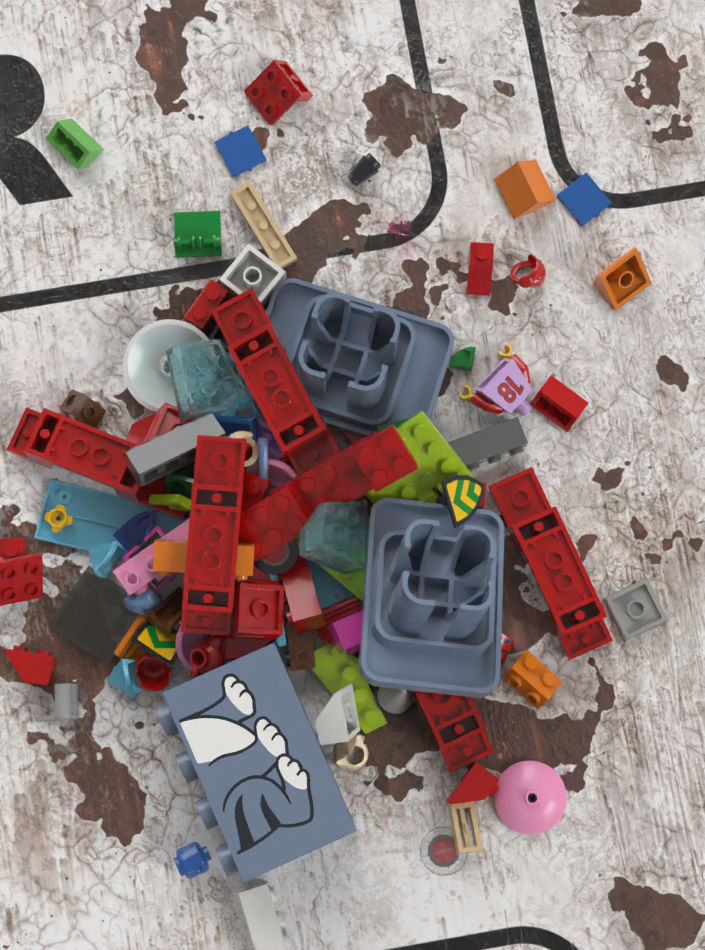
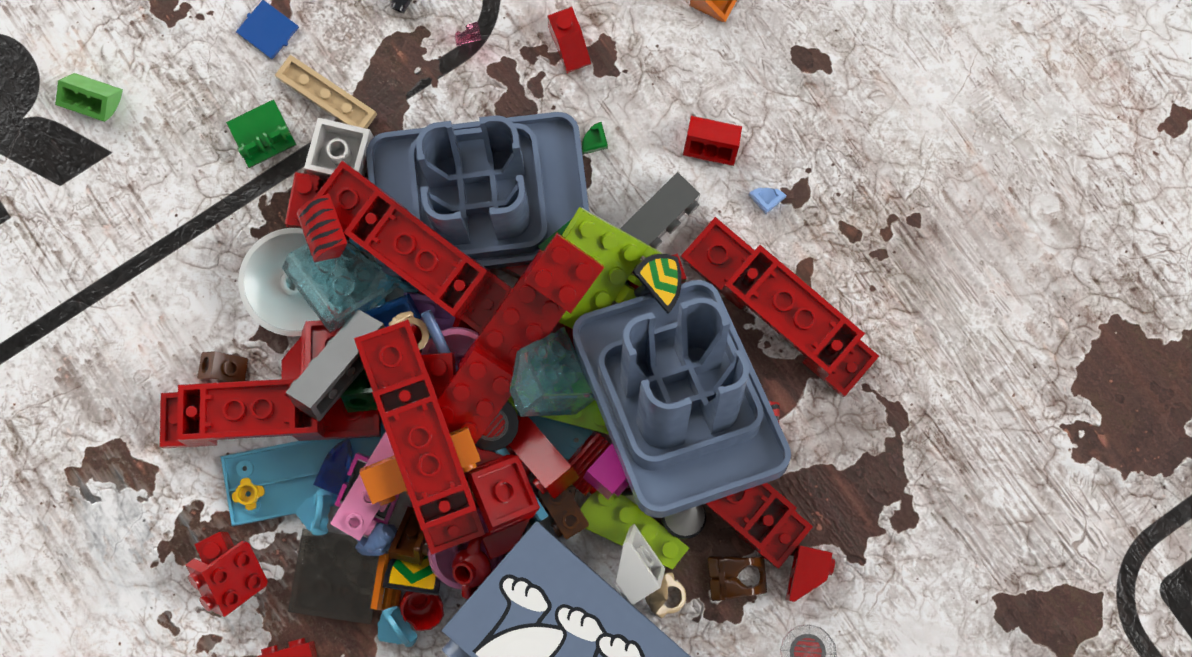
camera: 25 degrees left, 0 degrees up
lime tile [149,494,191,511] -> none
tan tile [448,802,483,855] -> none
torso [458,344,532,416] -> none
bright pink dish [493,761,567,835] -> none
orange bracket [502,650,563,709] -> none
red piece [510,254,546,288] -> none
light grey tile [603,577,668,642] -> none
none -> red brick [296,194,347,263]
none -> reddish brown piece [708,556,767,601]
none -> light blue tile [749,188,786,214]

